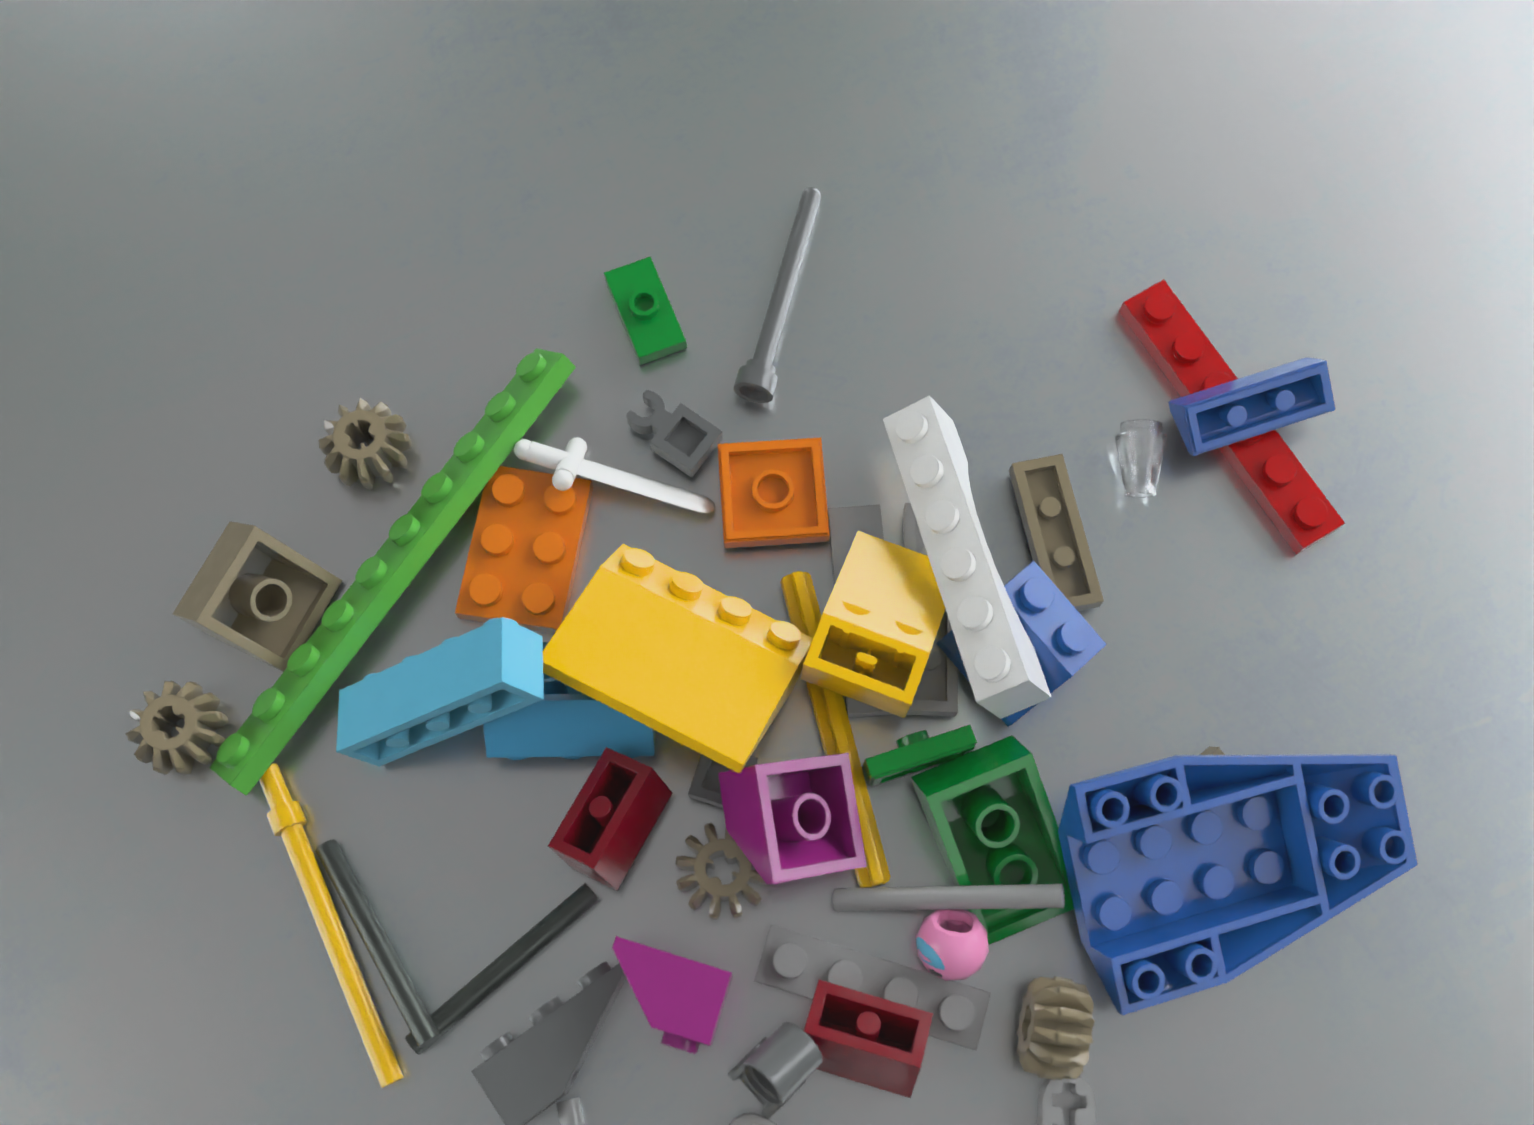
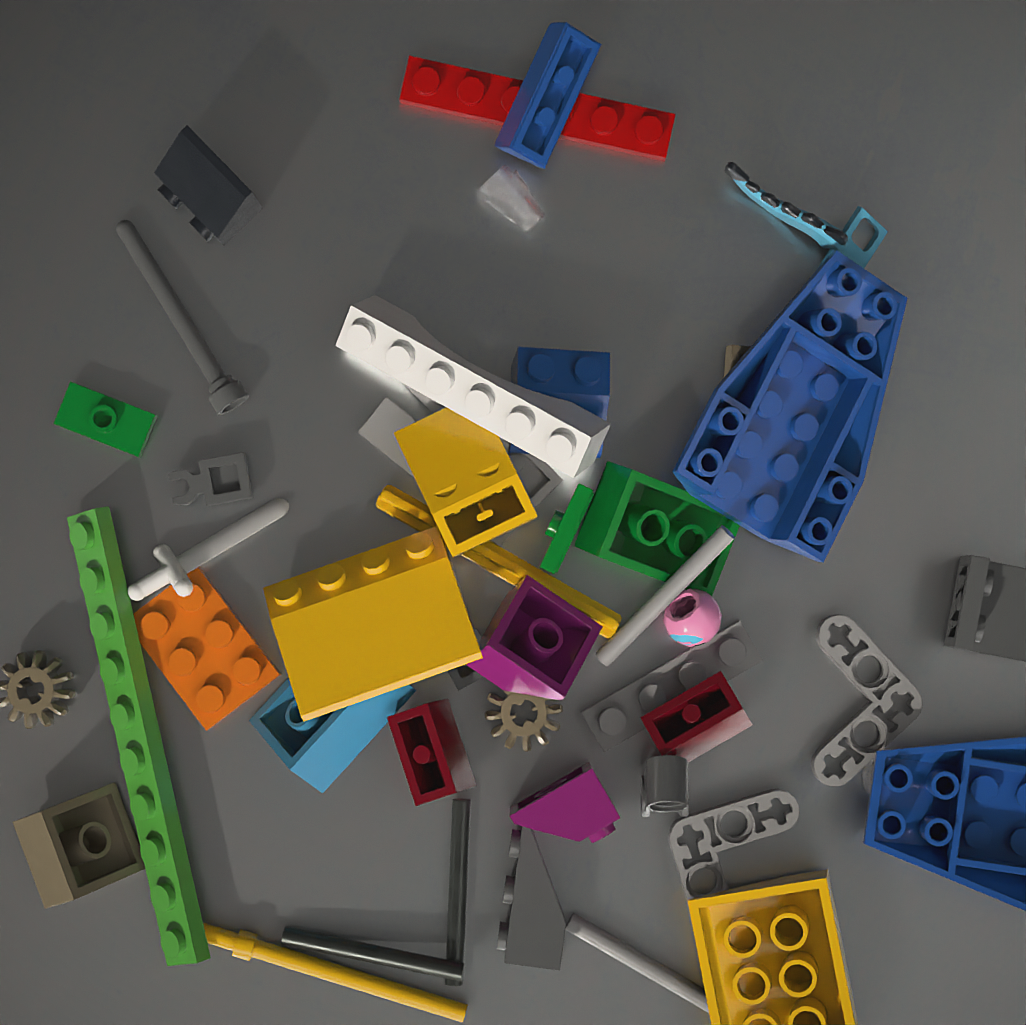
camera: 45 degrees left, 15 degrees up
dark tan gear [125,681,229,775] -> none
medium azure brick [336,617,544,767] -> none
orange plate [717,438,830,548] -> none
dark tan plate [1009,454,1104,611] -> none
dark tan gear [1016,976,1095,1080] -> none
none -> black slope [154,125,263,246]
none -> medium azure piece [724,162,888,268]

